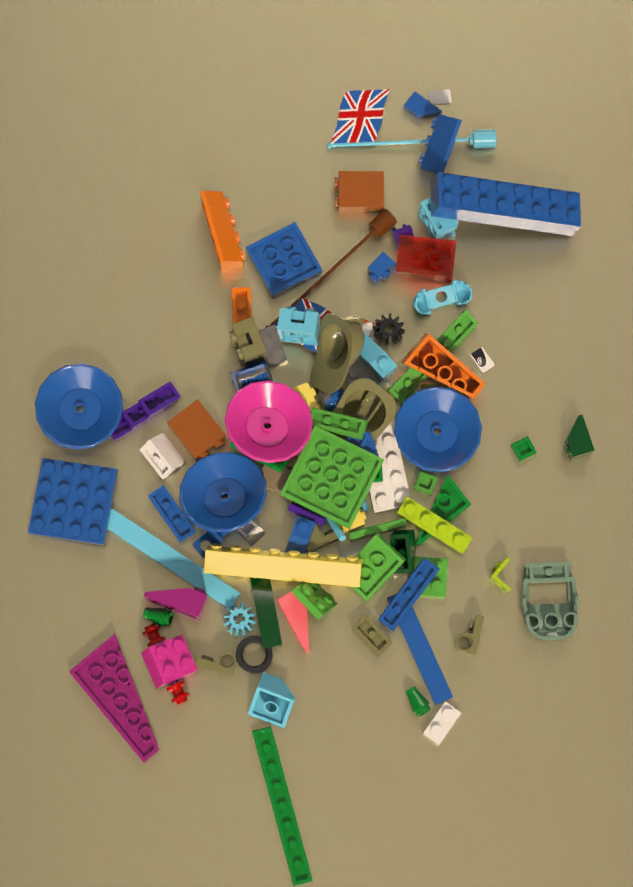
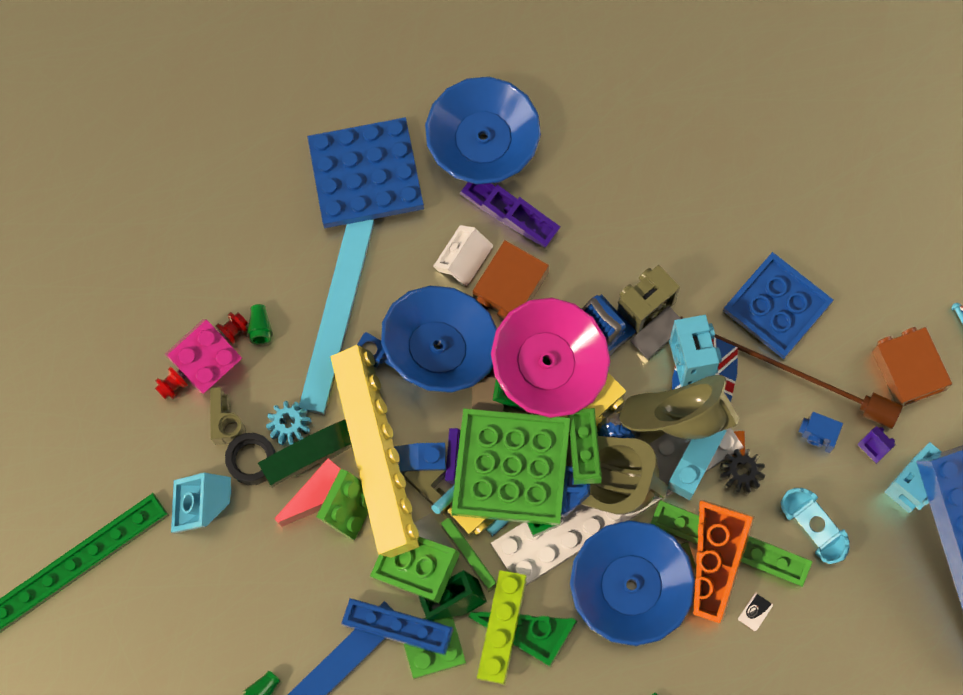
camera: 80 degrees right, 5 degrees down
magenta wing [69,634,159,763] -> none
magenta slope [144,587,209,621] -> none
blue plate [148,485,196,544] -> none
orange slope [200,190,246,273] -> none
orange plate [232,287,252,324] -> none
white slope [236,520,265,546] -> none
olive plate [352,614,393,656] -> none
clear red slope [396,235,456,283] -> none
bright green tile [413,470,438,496] -> none

